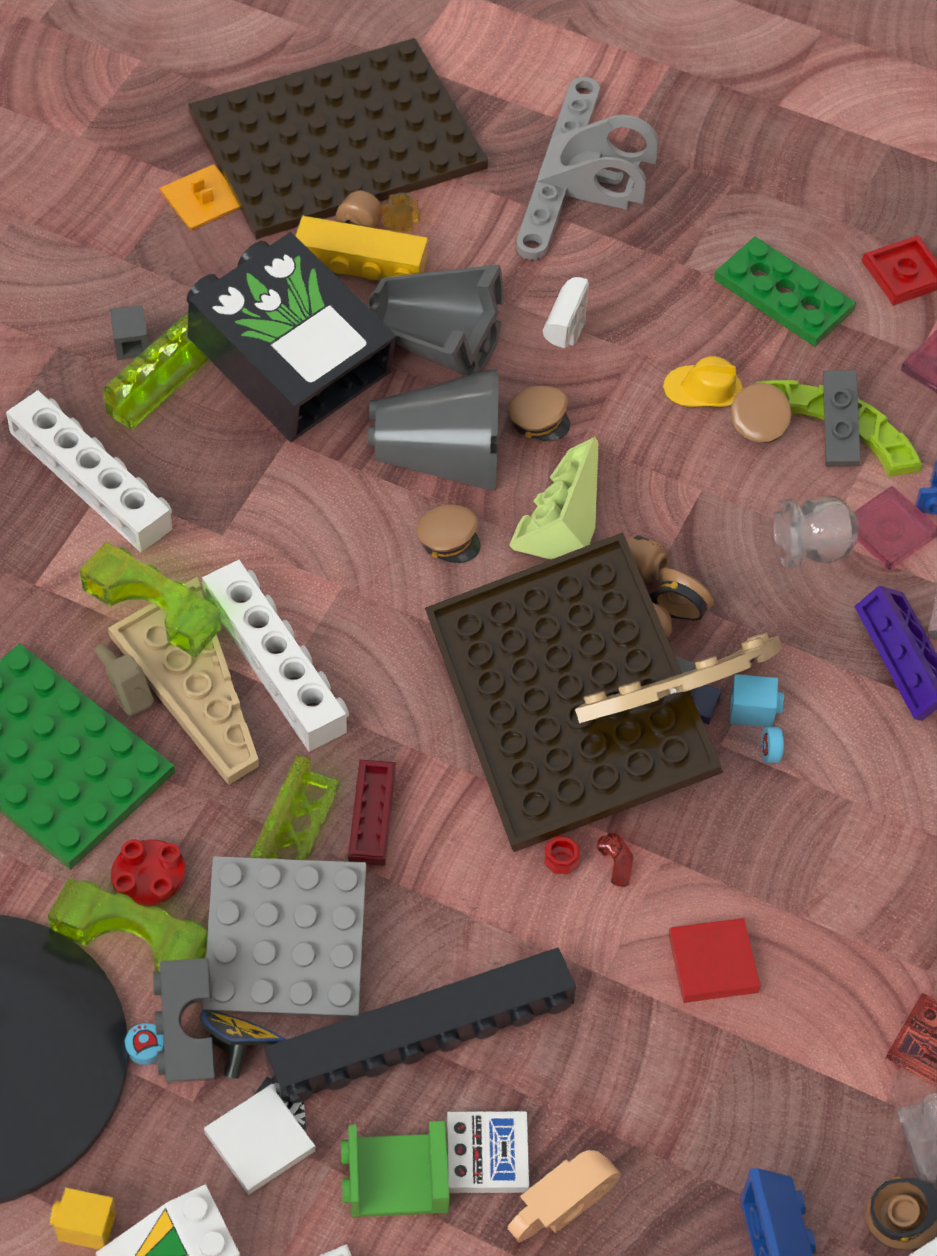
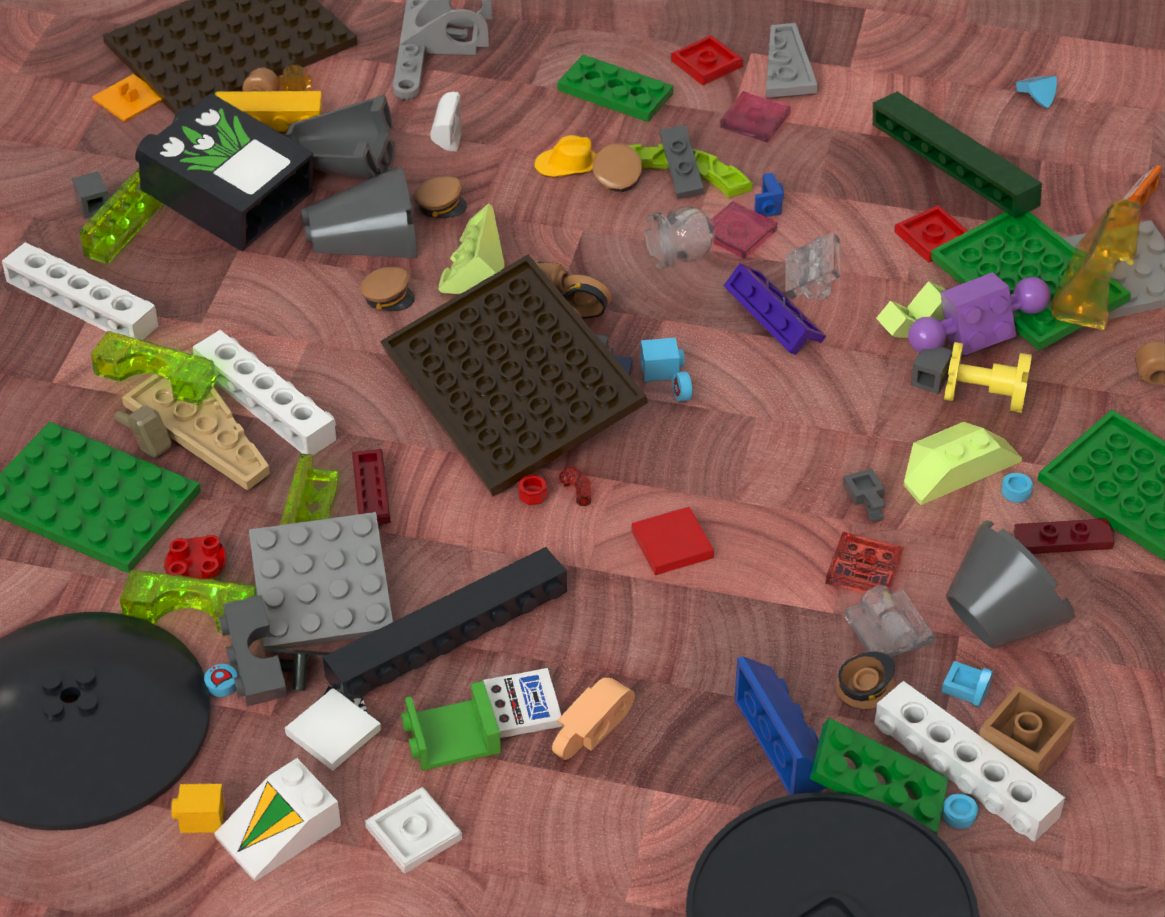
camera: 10 degrees left, 10 degrees down
tan plate [575,632,782,723] -> none

